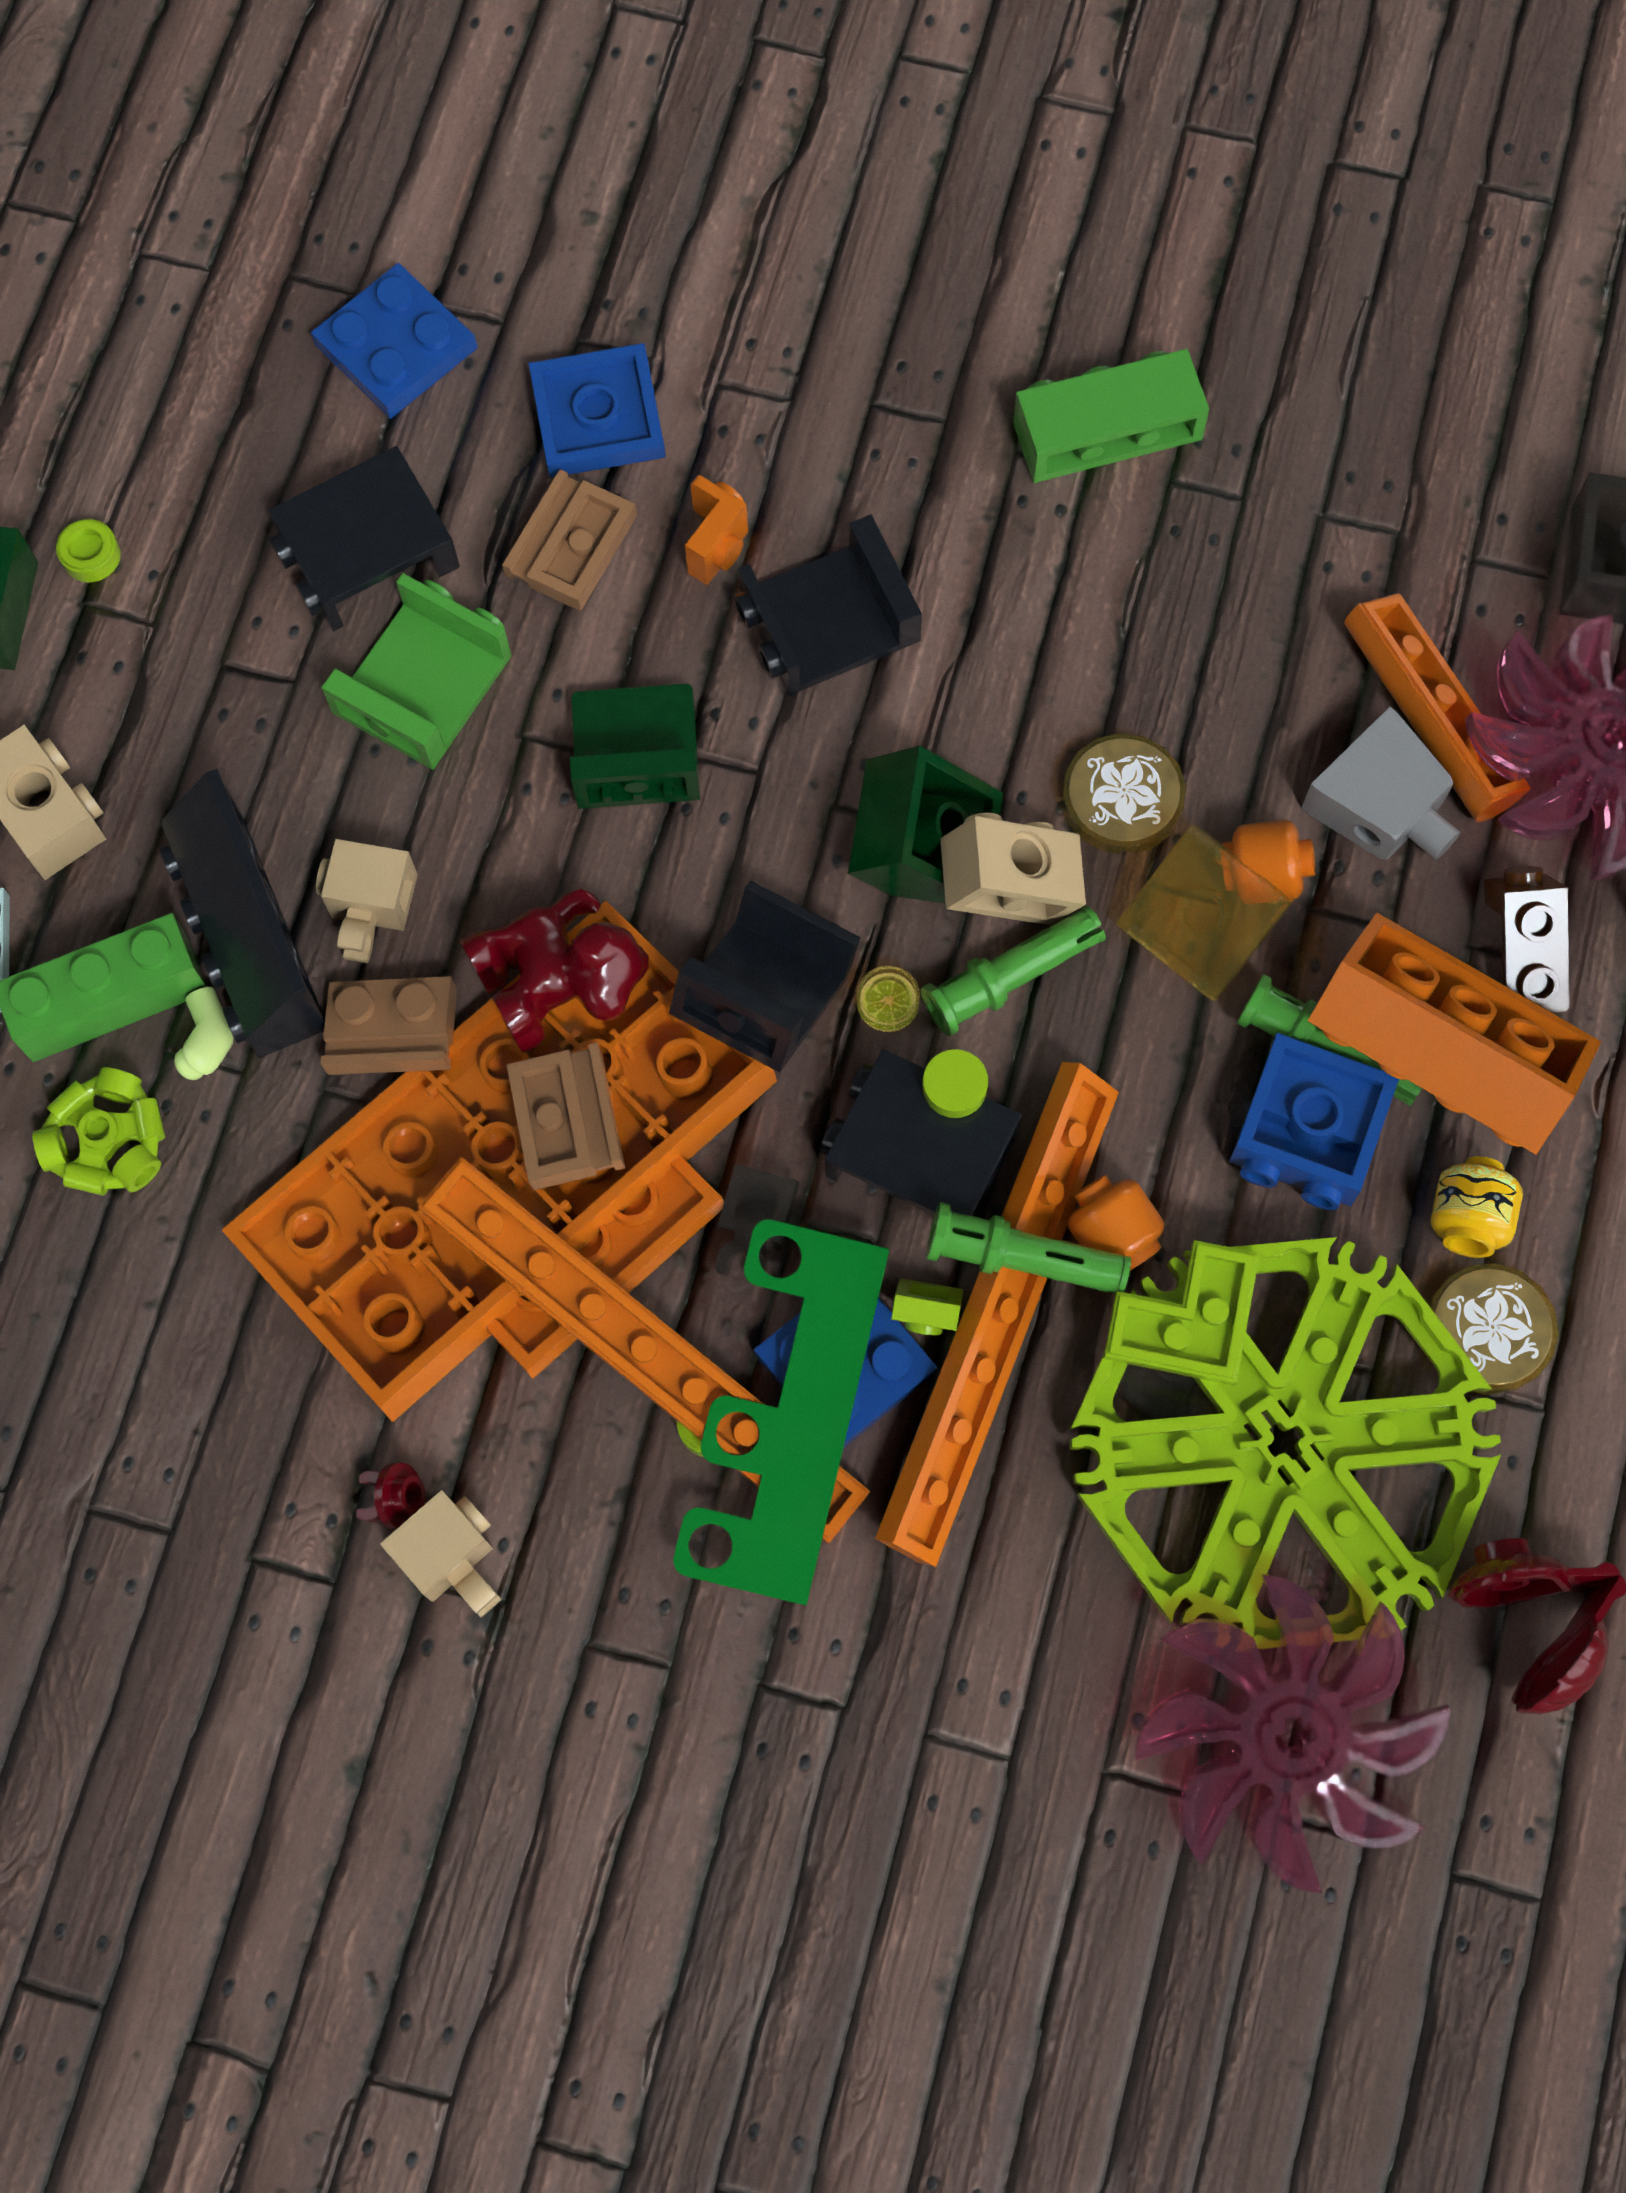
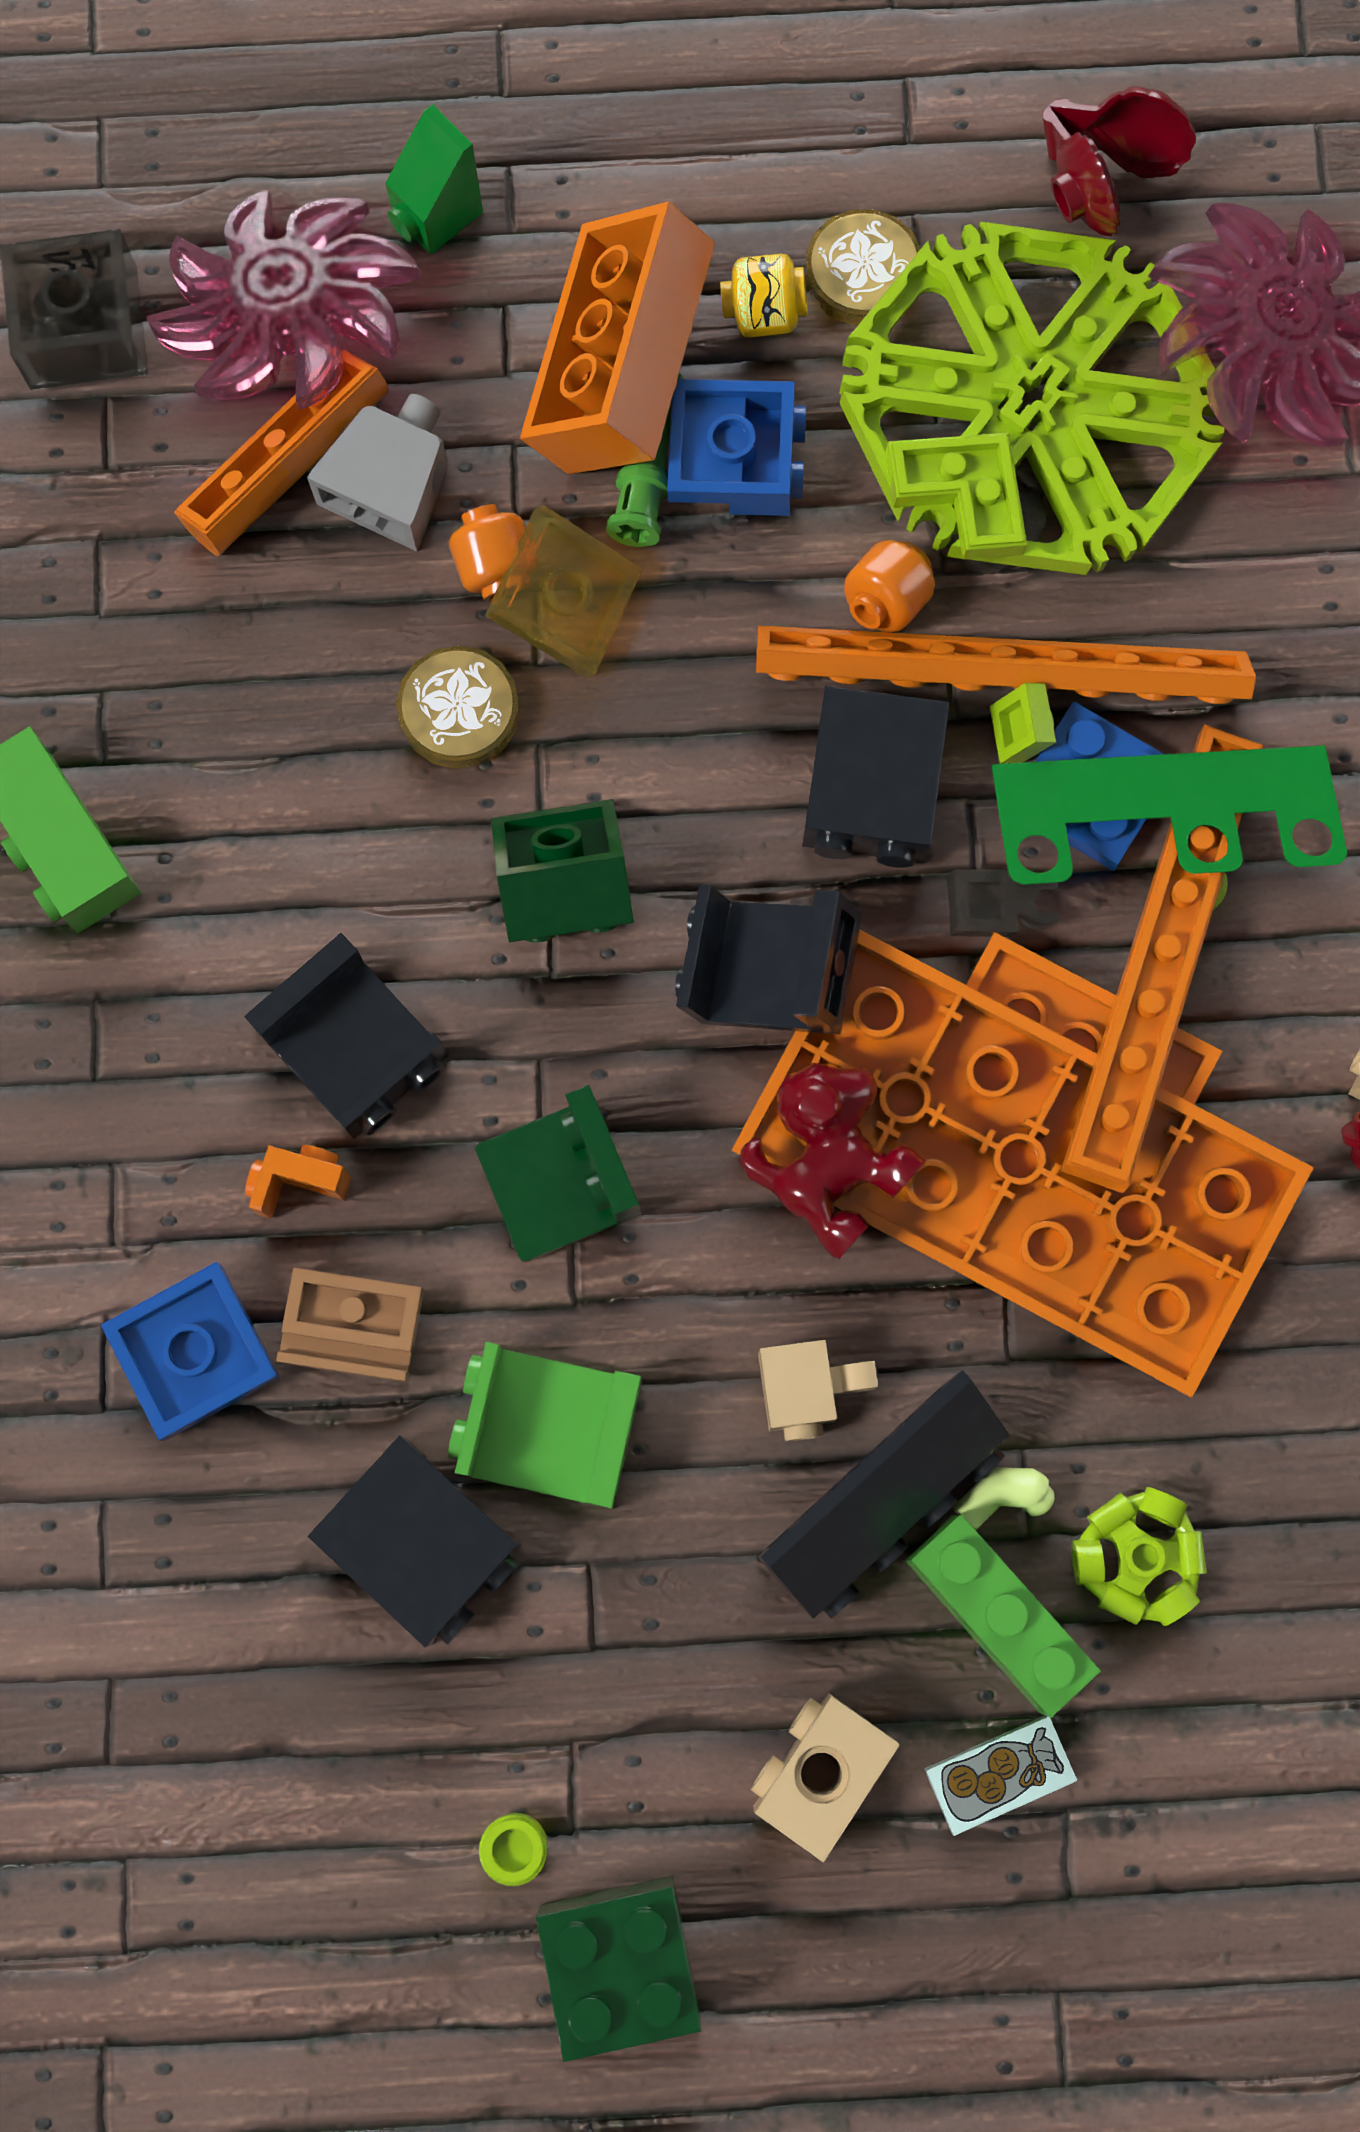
camera: 110 degrees left, 5 degrees up
blue plate [311,262,478,419] -> none
medium nougat plate [320,976,457,1075] -> none
medium nougat plate [507,1043,625,1190] -> none
clear yellow tile [857,966,920,1032] -> none
bright green pin [921,905,1106,1037] -> none
lime tile [923,1049,988,1118] -> none
bright green pin [926,1202,1131,1294] -> none
tan brick [940,813,1086,925] -> none
bracket [1484,866,1569,1013] -> none

